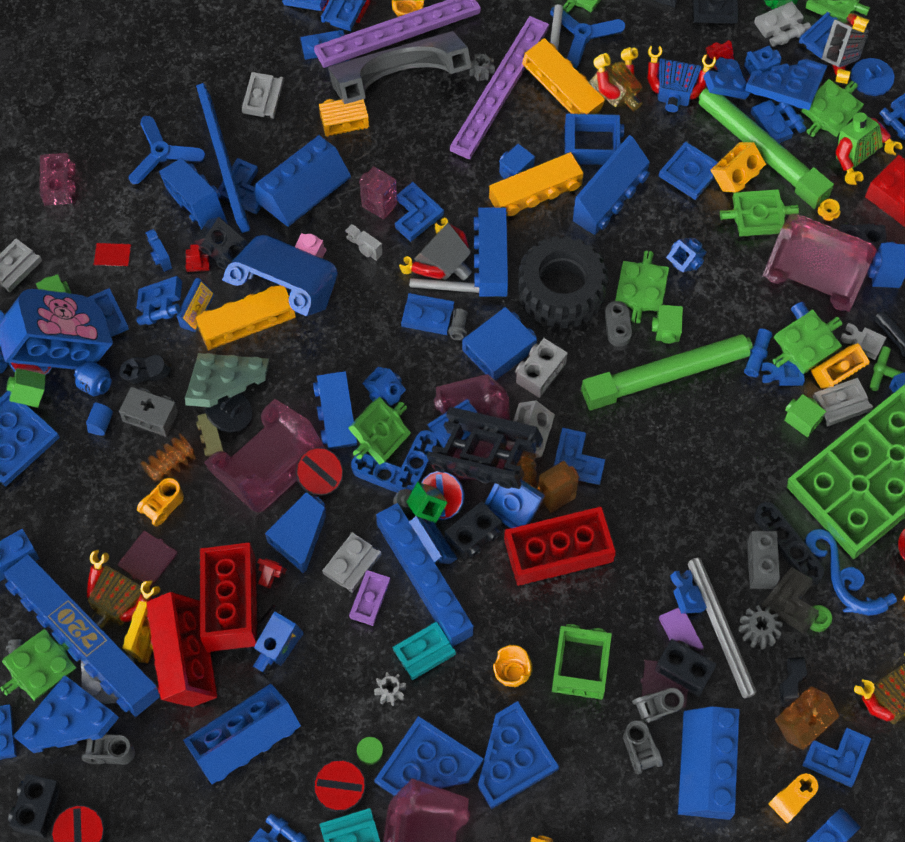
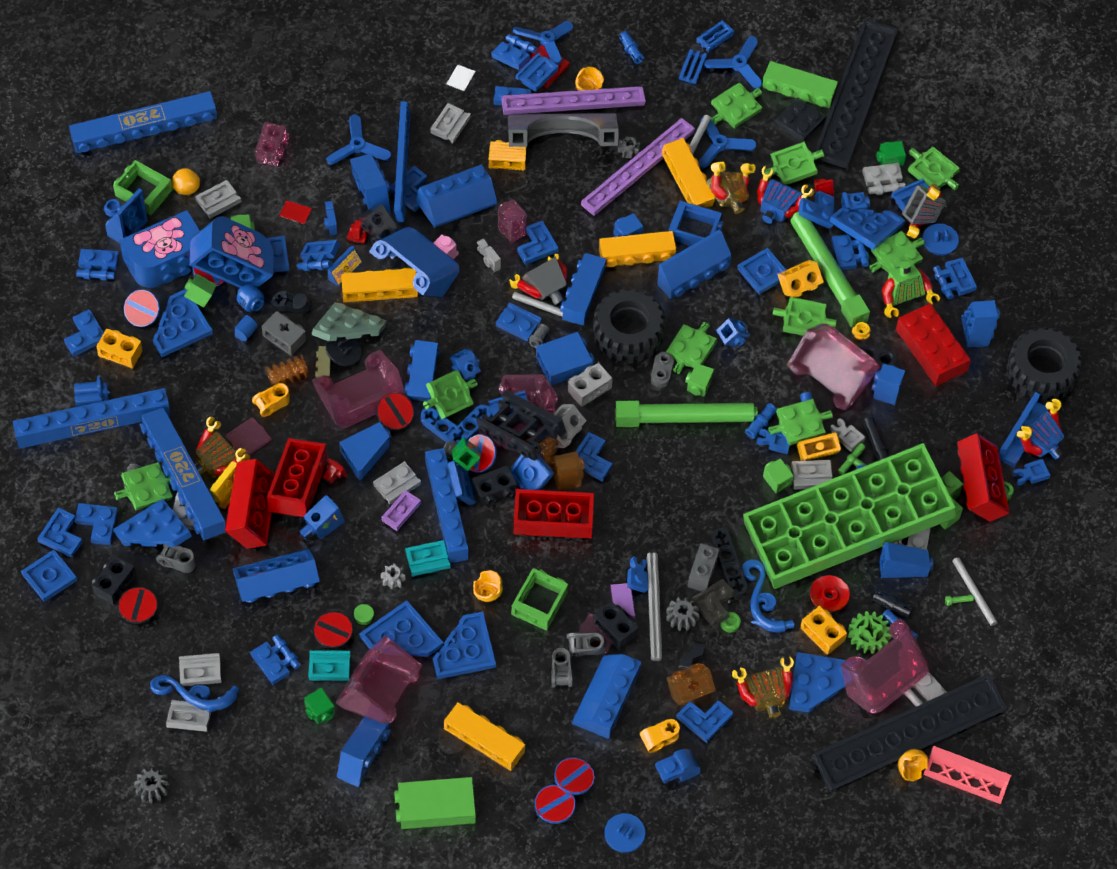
camera: 15 degrees right, 5 degrees down
none -> white sticker [447,65,475,91]
none -> bright green plate [764,142,824,185]

